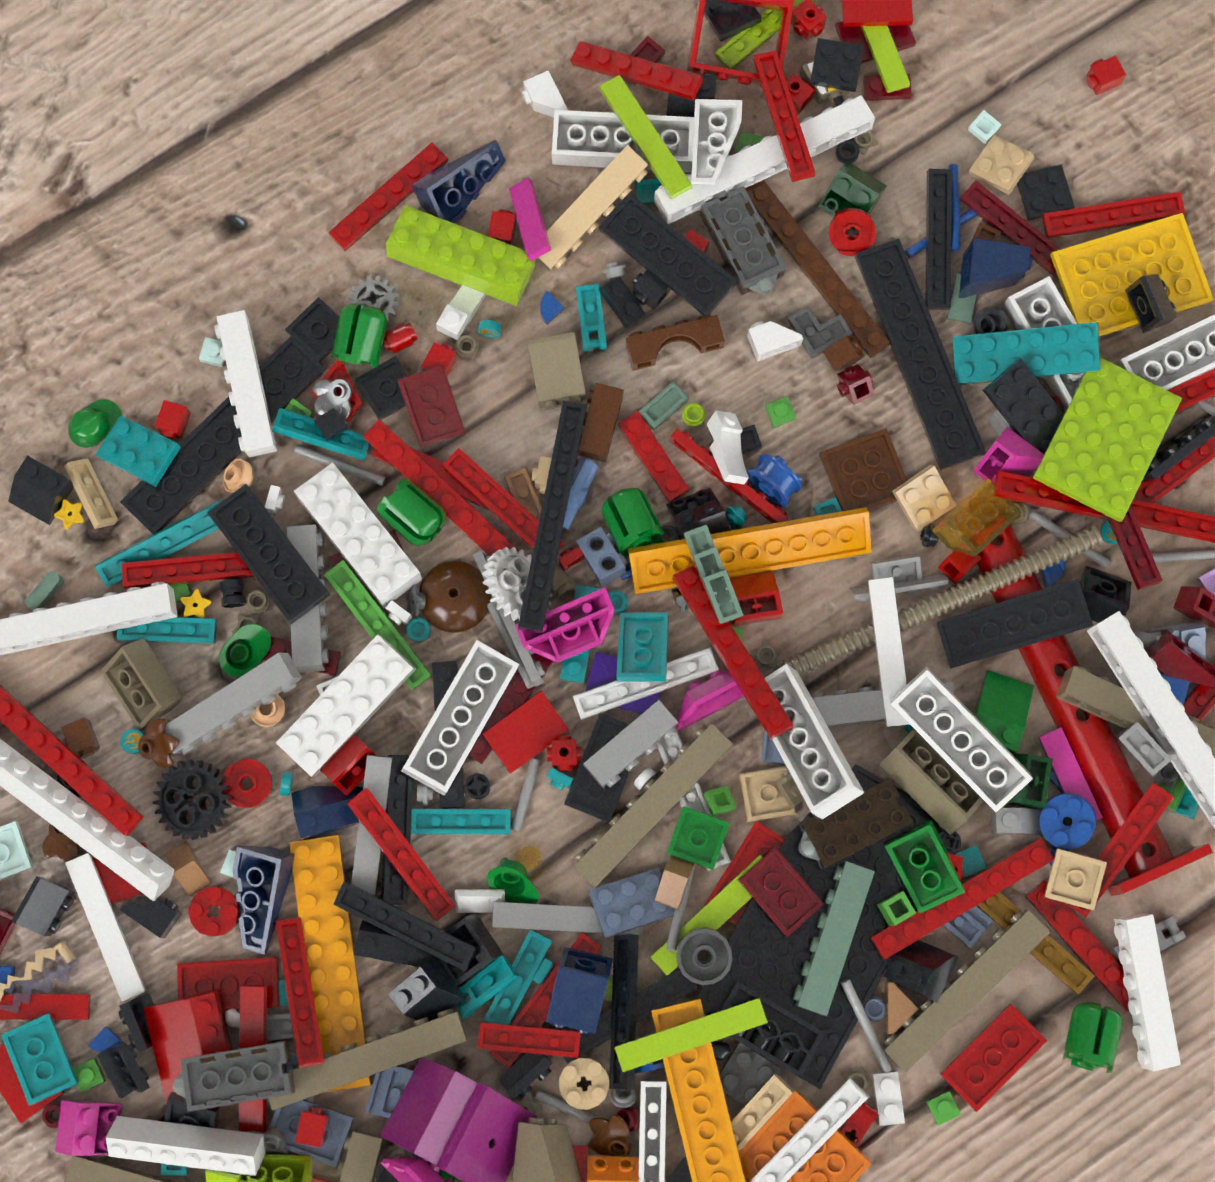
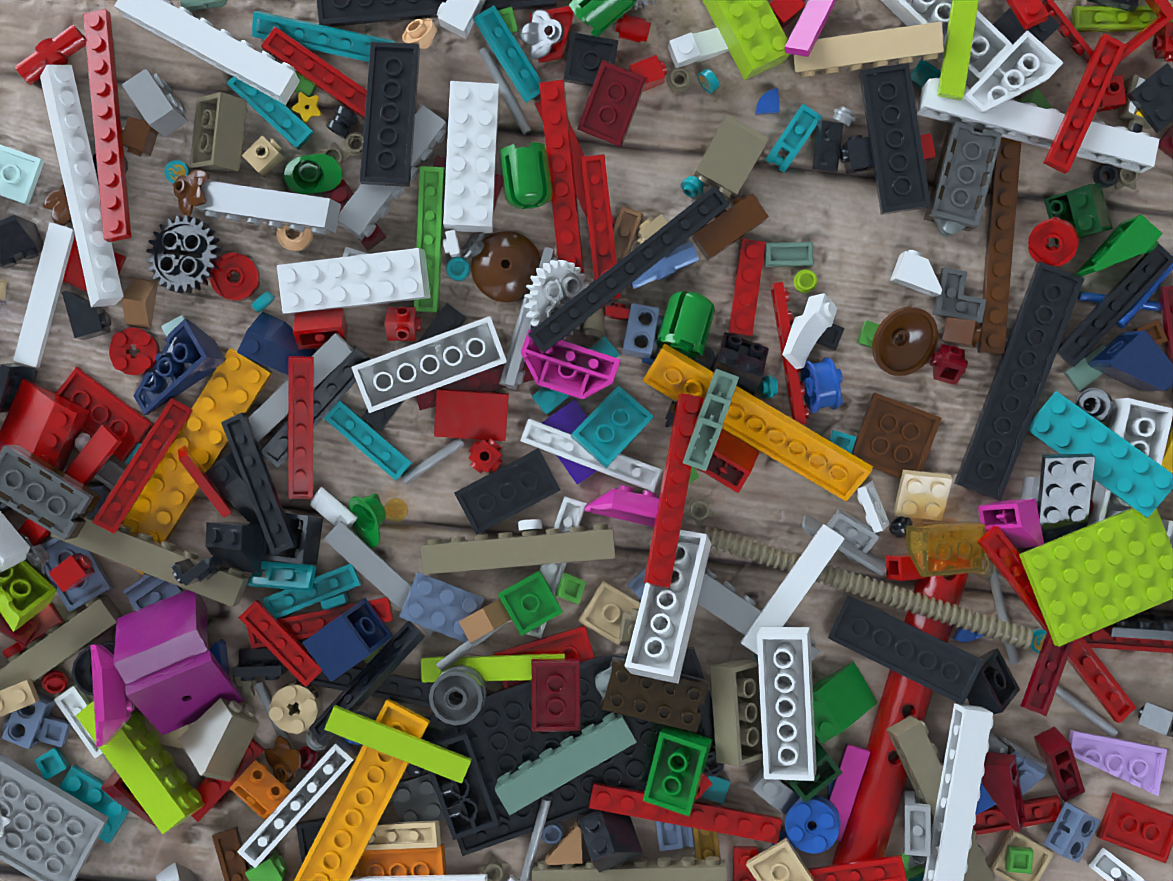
camera: 40 degrees right, 10 degrees up
white plate [264,485,285,515] -> none
black tile [314,408,347,441] -> none
light grey plate [417,782,434,805] -> none
black wheel [465,773,490,800] -> none
teal plate [547,768,573,791] -> none
light grey brick [583,700,678,788] -> none
teal tile [608,590,628,615] -> none
reddish brown arch [626,314,725,371] -> none
bright green brick [877,891,916,926] -> none
none -> light grey brick [122,68,189,137]
none -> black bracket [171,555,223,586]
none -> red tile [178,445,232,518]
none -> tan brick [242,135,284,178]
none -> red brick [385,306,422,342]
none -> teal plate [681,176,704,198]
none -> white plate [857,480,890,533]
none -> reddish brown dish [872,306,938,376]
none -> green slope [1074,214,1163,277]

